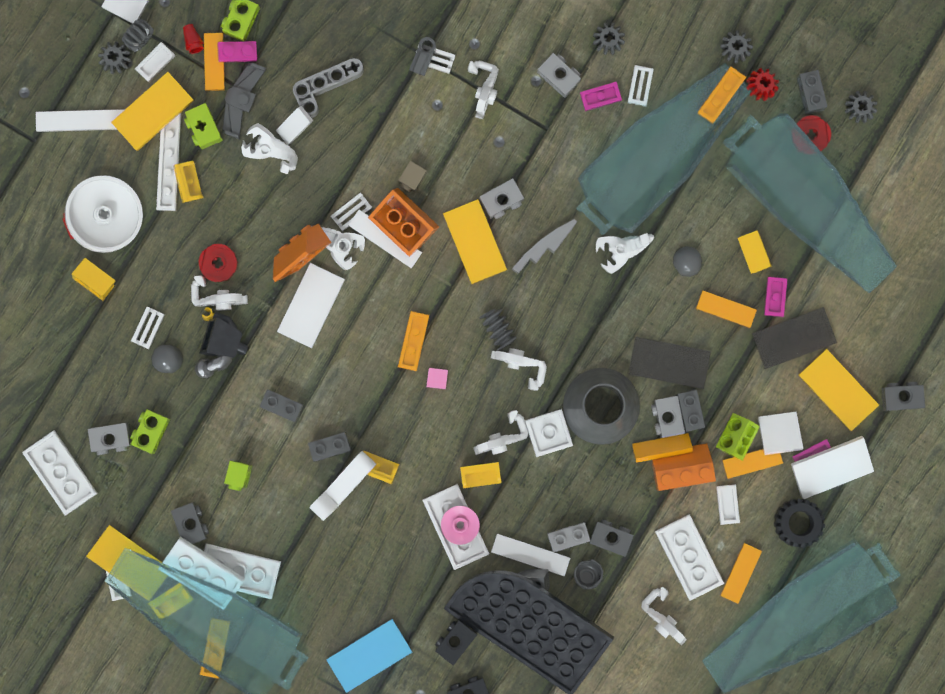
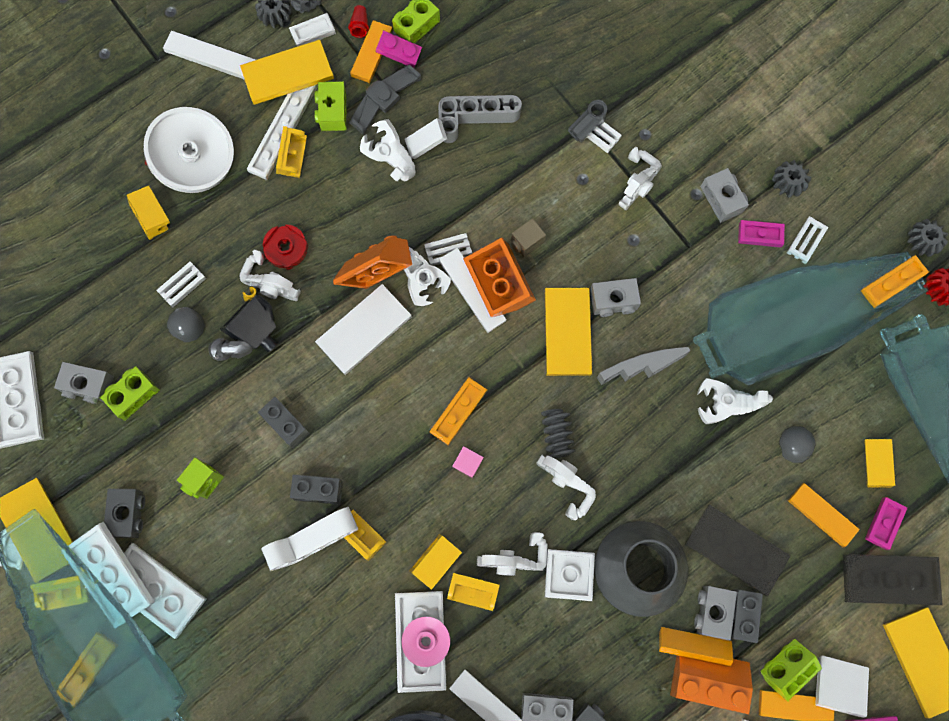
camera: 20 degrees right, 10 degrees down
none -> yellow hinge [409,534,462,590]

